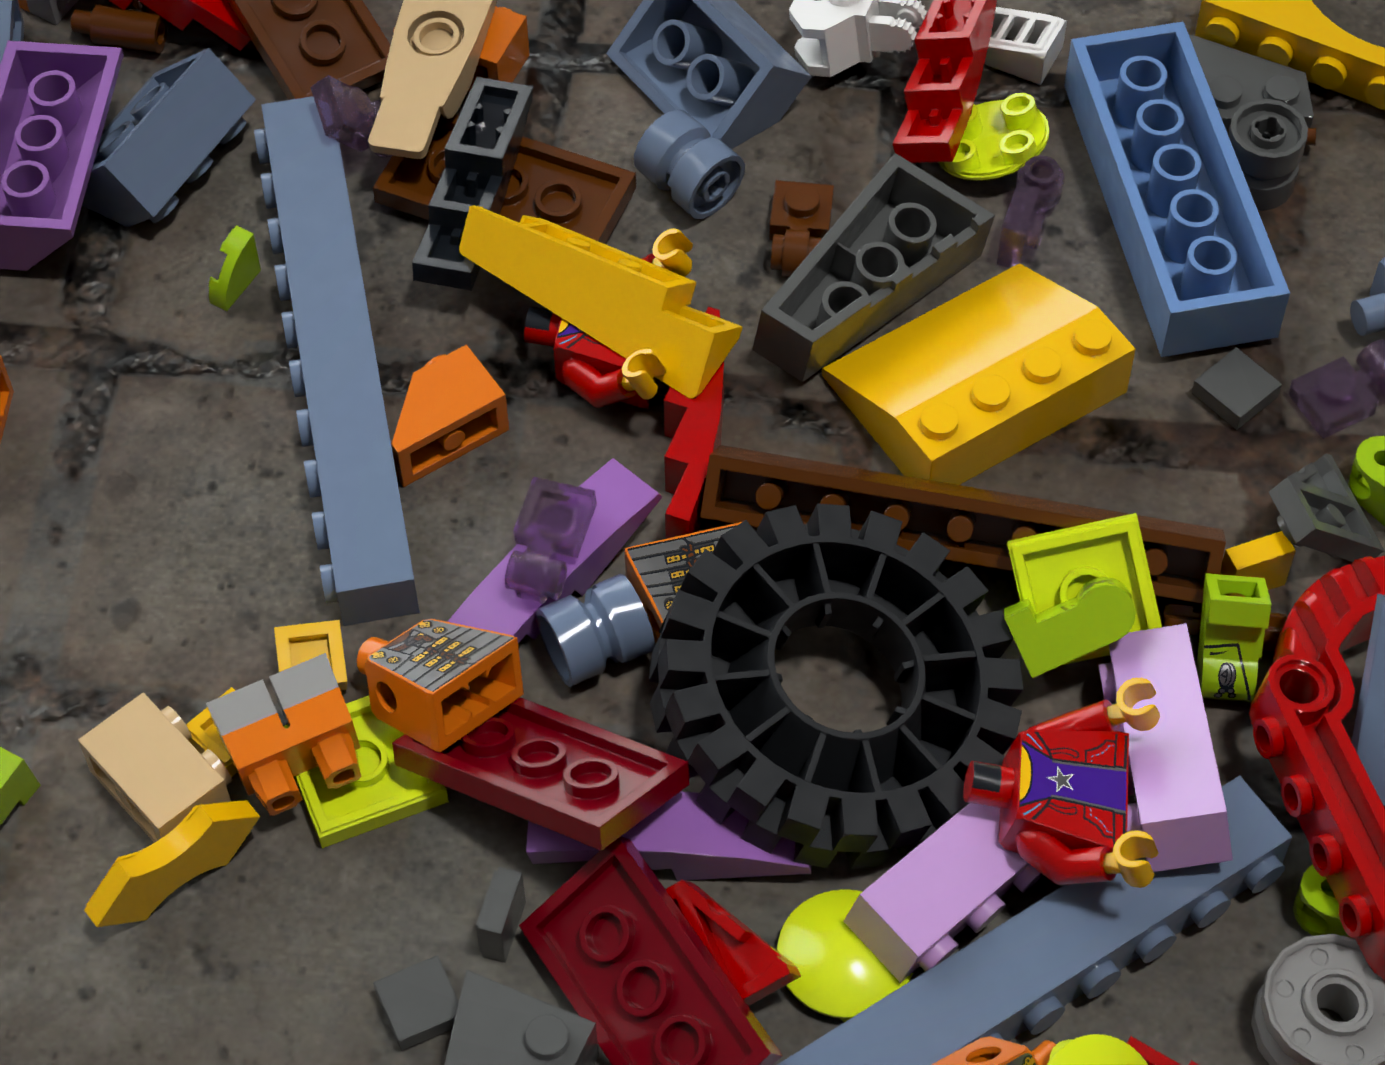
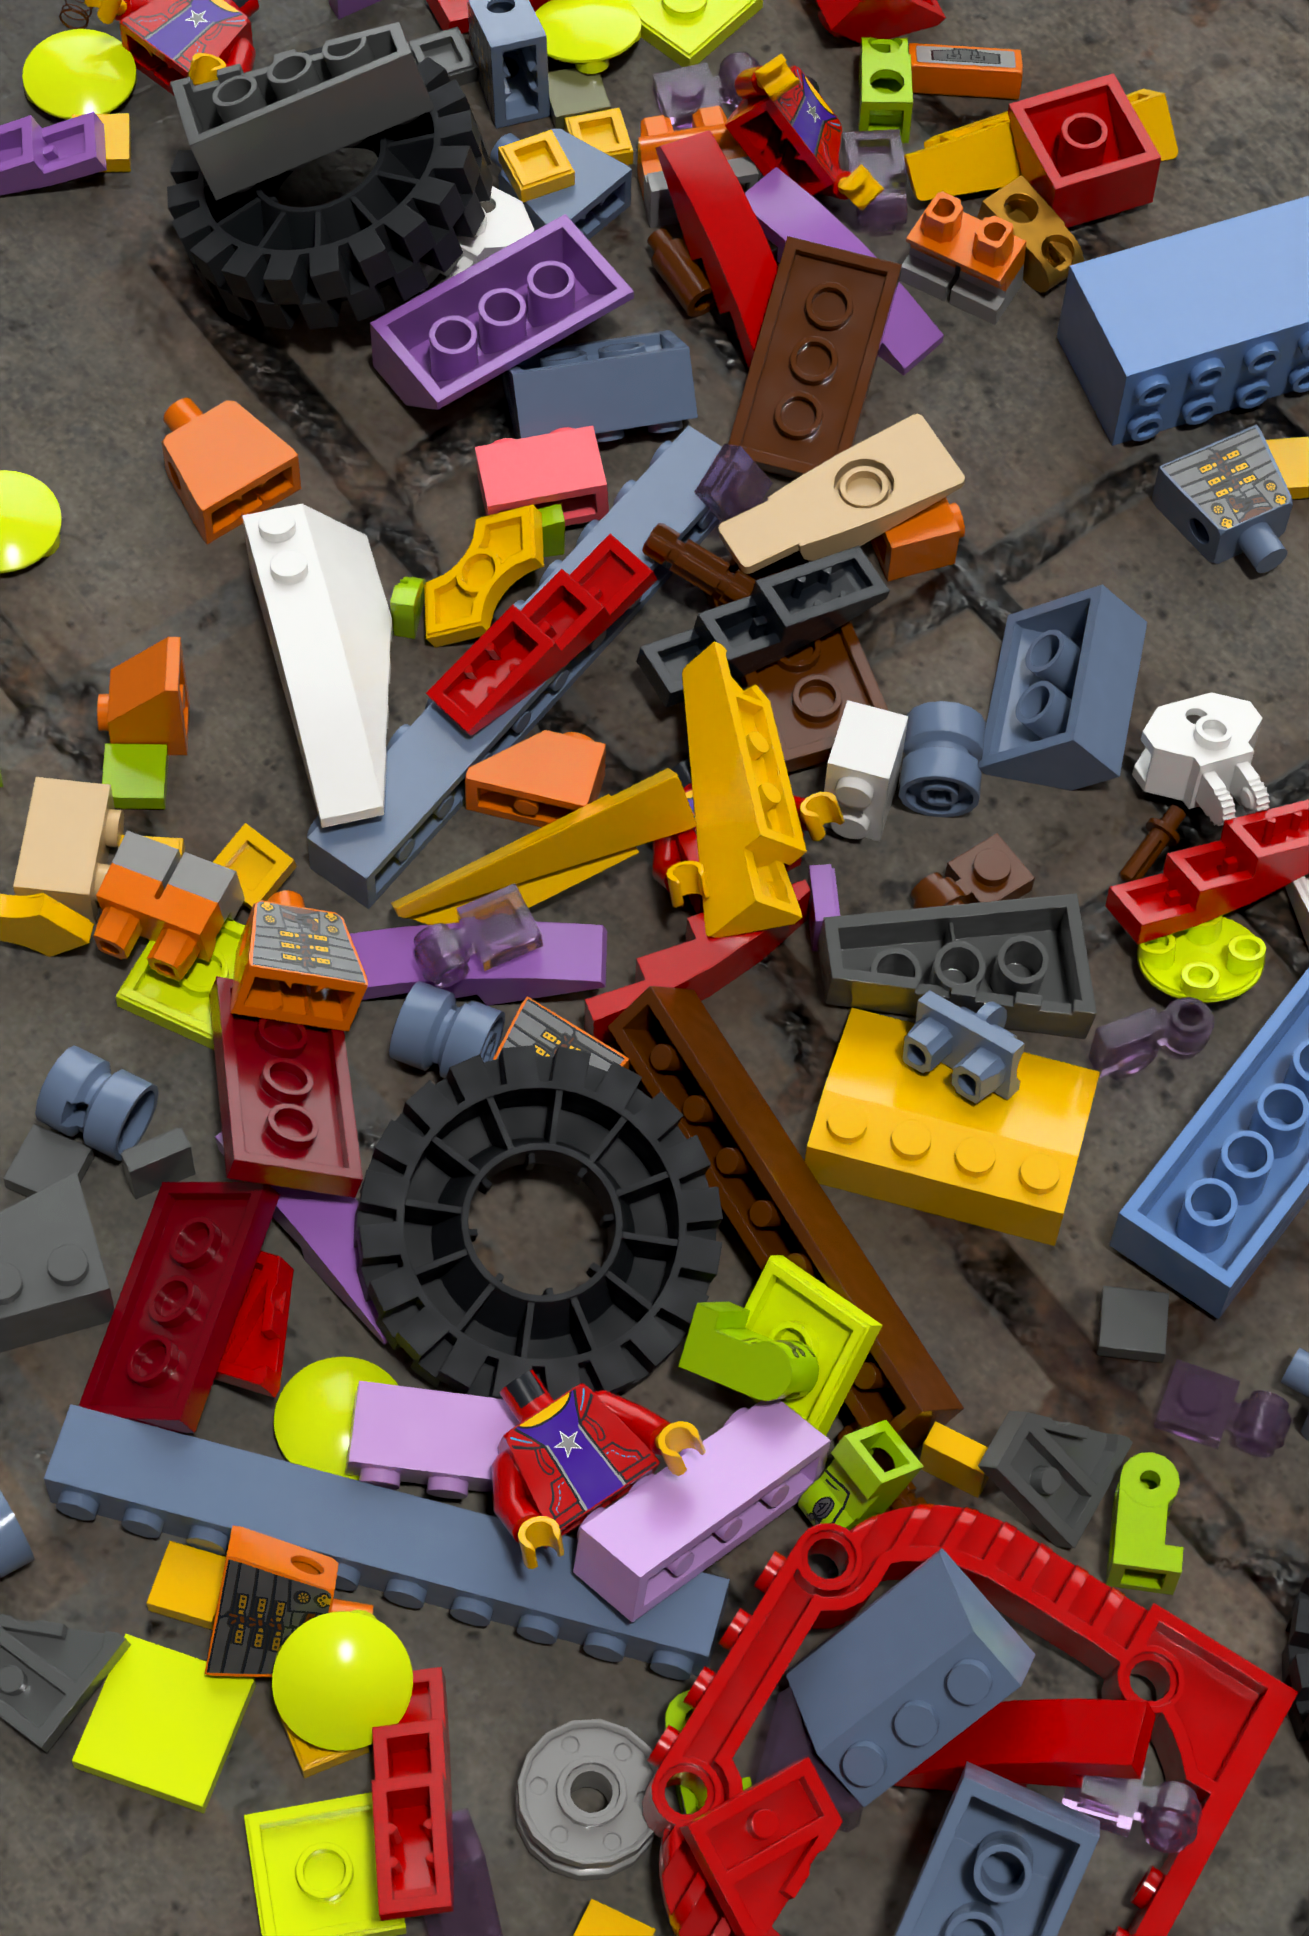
camera: 45 degrees right, 5 degrees up
none -> sand blue wheel [35,1045,159,1161]
none -> orange slope [97,637,190,755]
none -> lime tile [102,743,169,809]
none -> white wedge [242,504,393,828]
none -> lime tile [390,576,426,639]
none -> yellow wedge [391,768,697,925]
none -> yellow tile [424,504,544,648]
none -> red slope [426,533,658,736]
none -> coral brick [475,425,609,526]
none -> reddish brown axle [642,523,756,604]
none -> medium lavender tile [807,864,840,951]
none -> white piece [823,700,908,842]
none -> sand blue hips [903,990,1025,1103]
none -> reddish brown piece [1119,805,1186,883]

